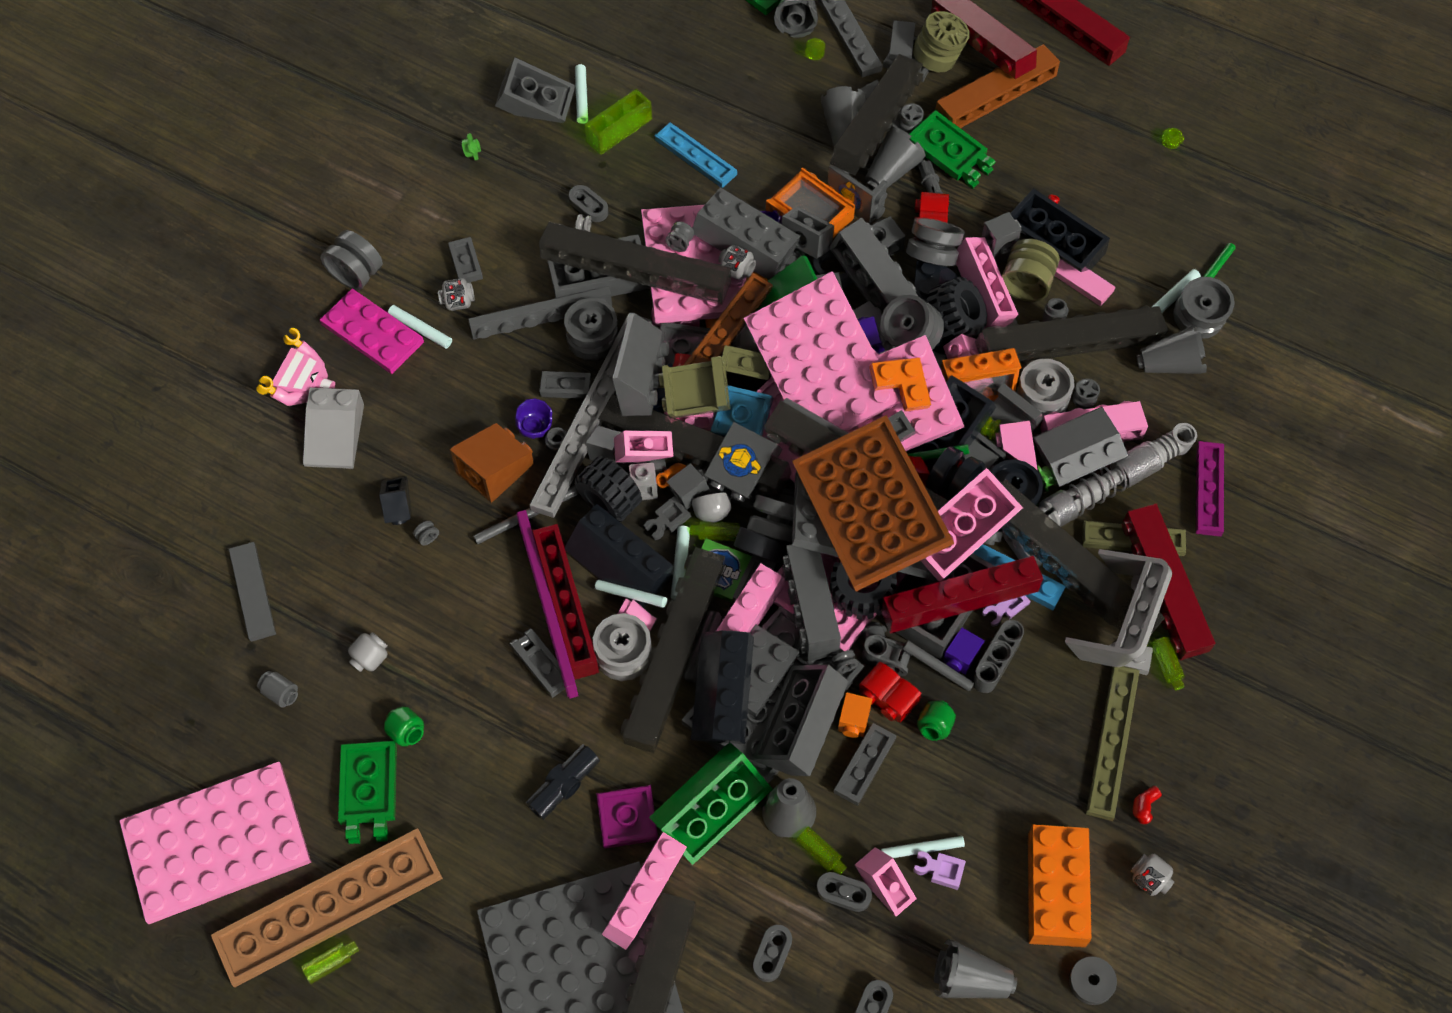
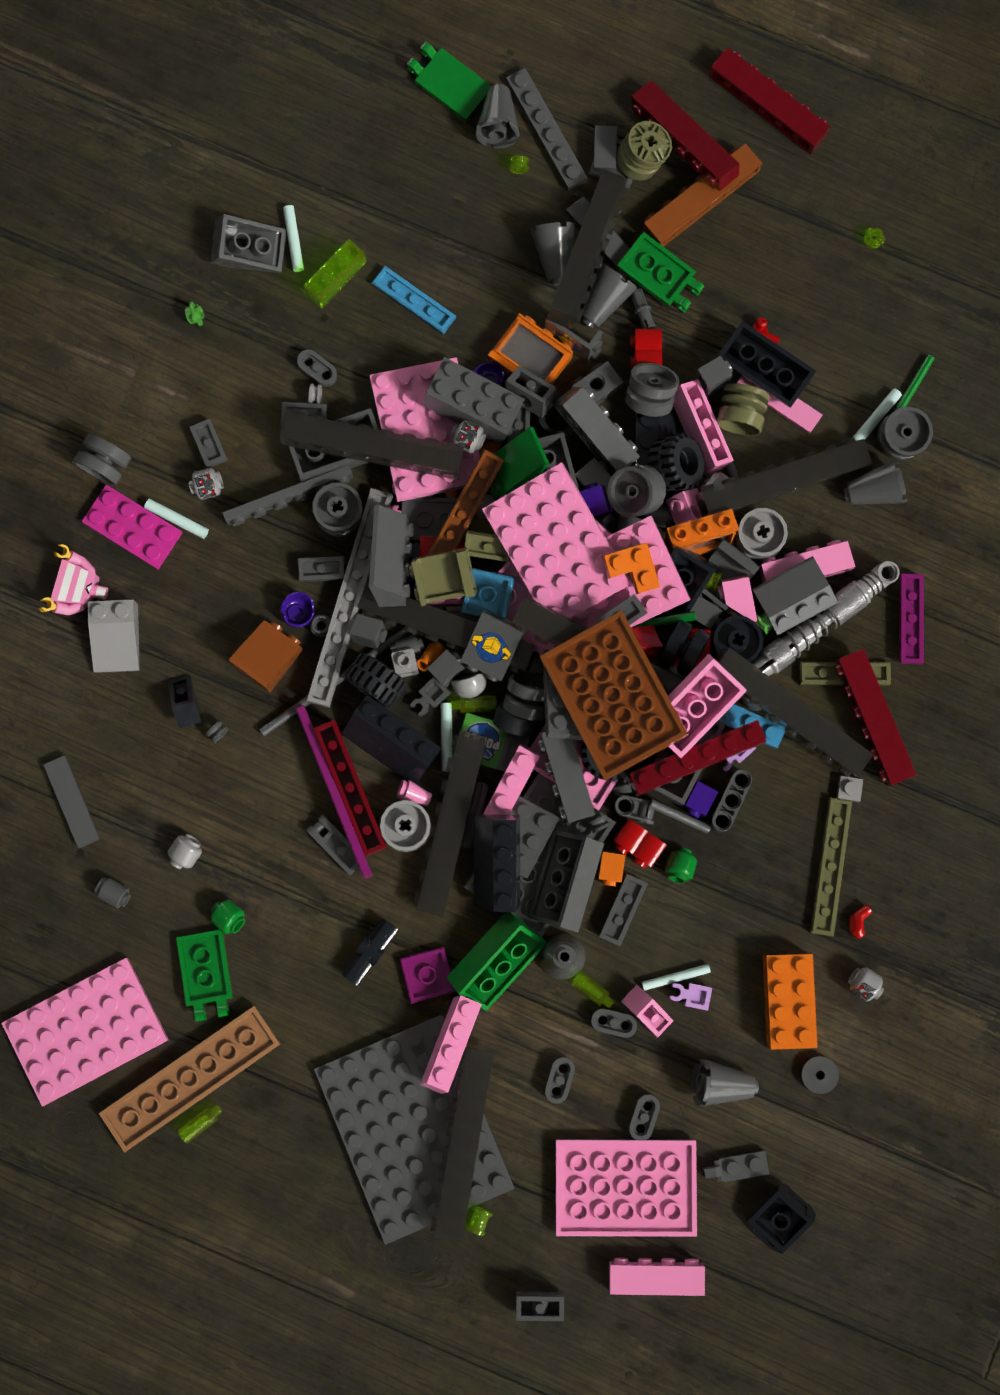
camera: 10 degrees left, 20 degrees up
light aqua bar [595,580,667,607] -> none
bright pink slope [614,431,673,462] -> none
dark grey wheel [665,222,694,252] -> none
dark grey bar [782,398,848,438] -> none
dark grey wheel [899,103,924,133] -> none
dark grey brick [1041,298,1069,334] -> none
light grey windscreen [1065,549,1172,667] -> none
dark grey wheel [1072,378,1100,409] -> none
clear neon green cylinder [1151,637,1185,690] -> none

